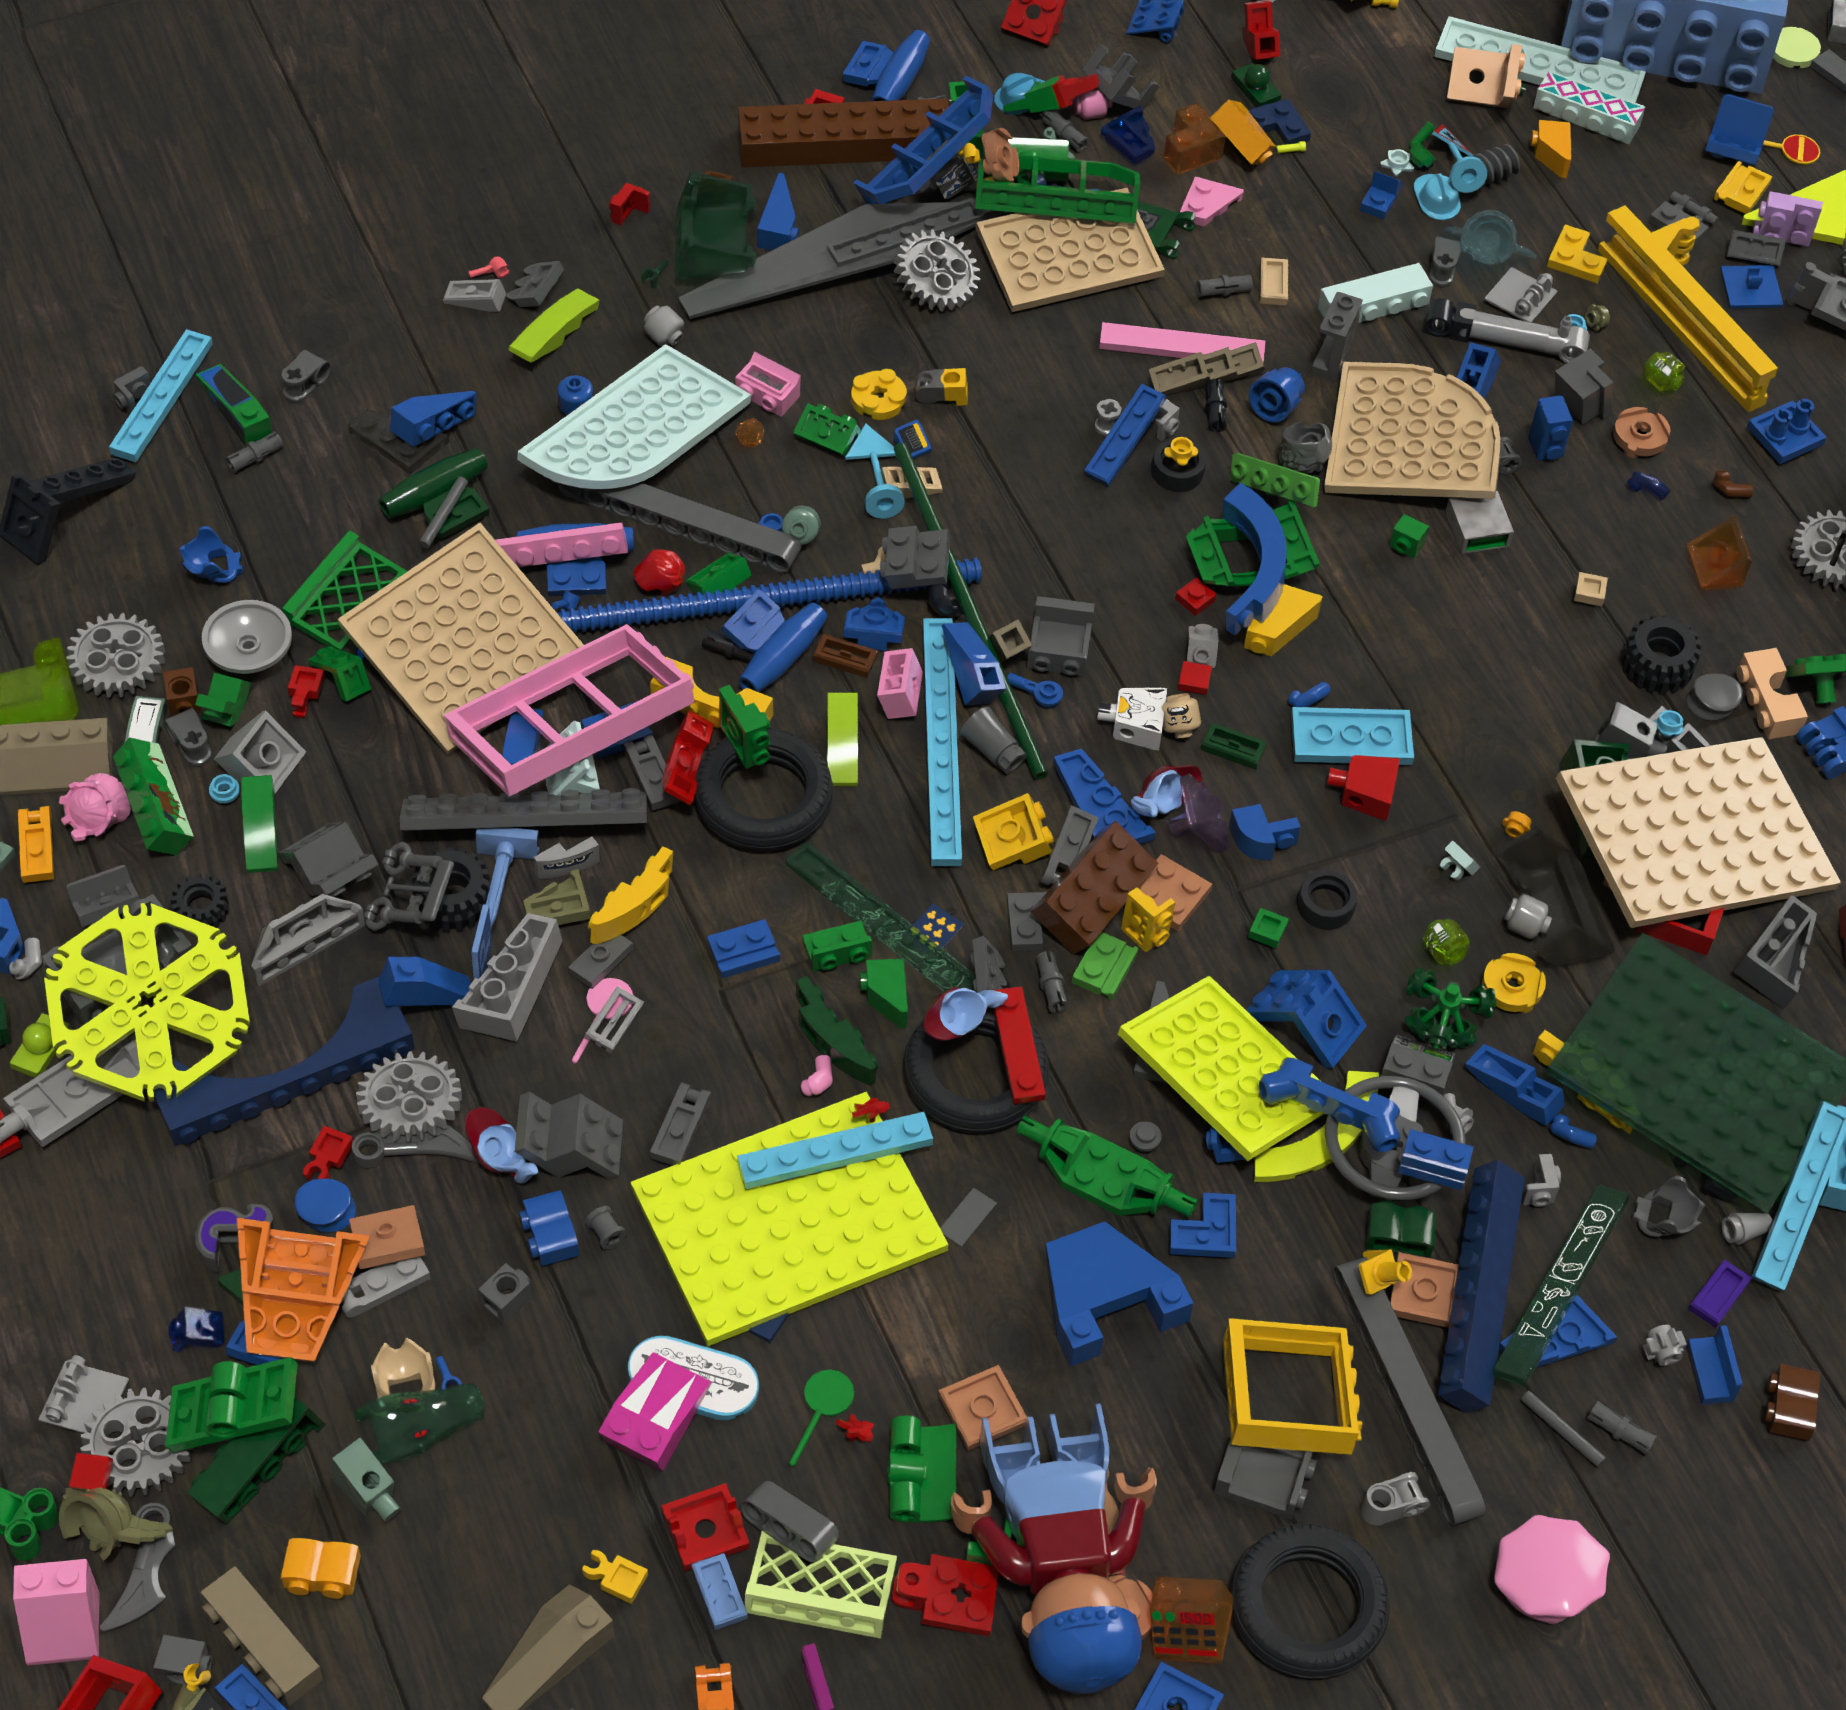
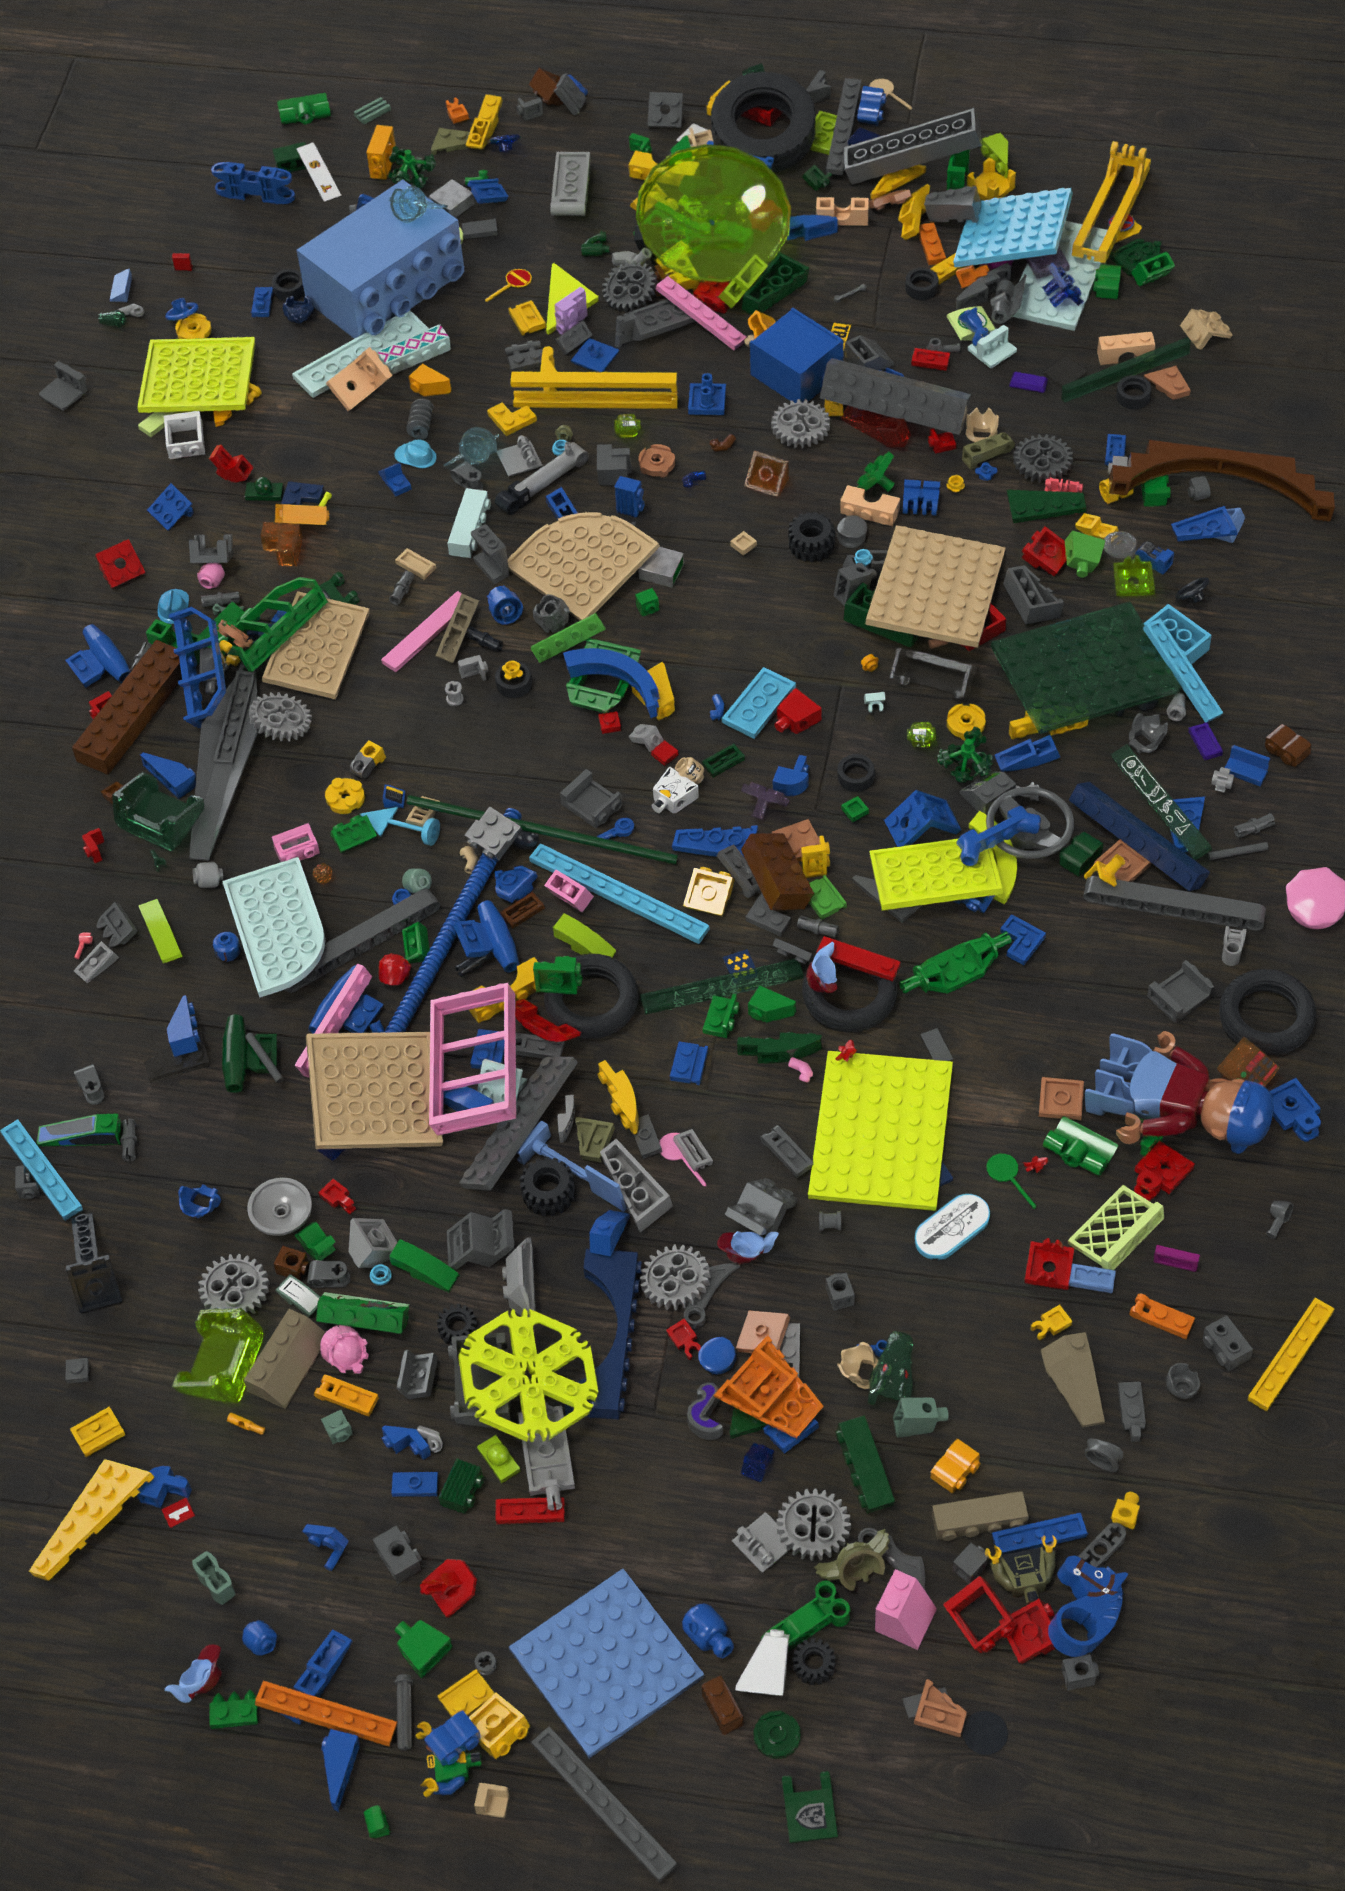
camera: 50 degrees left, 0 degrees up
red tile [69,1453,113,1491] -> none
green plate [165,1357,298,1453] -> none
green fence [282,530,407,651] -> none
green bracket [308,647,371,701] -> none
dark grey piece [364,842,454,931] -> none
blue brick [519,1190,579,1266] -> none
dark pink slope [598,1352,712,1472] -> none
medium azure plate [737,1112,933,1189] -> none
dark grey beam [740,1481,839,1562] -> none
blue slope [942,622,1006,705] -> none
dark grey plant [960,707,1027,774] -> none
dark tan brick [989,619,1032,663] -> none
animal [1003,73,1100,113] -> none
blue wedge [1045,1221,1194,1367] -> none
blue tile [1084,383,1166,487] -> none
clear blue wing [1101,106,1155,164] -> none
dark grey plate [1129,1121,1162,1153] -> none
light blue hair [1131,765,1202,817] -> none
bright pink wing [1180,176,1244,226] -> none
yellow window [1223,1318,1362,1455] -> none
light aqua plate [1380,149,1414,176] -> none
blue brick [1398,1129,1474,1190] -> none
green plate [1409,121,1436,168] -> none
medium azure piece [1432,124,1487,193] -> none
light grey head [1503,894,1552,939] -> none
light grey bracket [1522,1154,1561,1207] -> none
blue arm [1550,1114,1597,1149] -> none
blue bracket [1705,94,1774,166] -> none

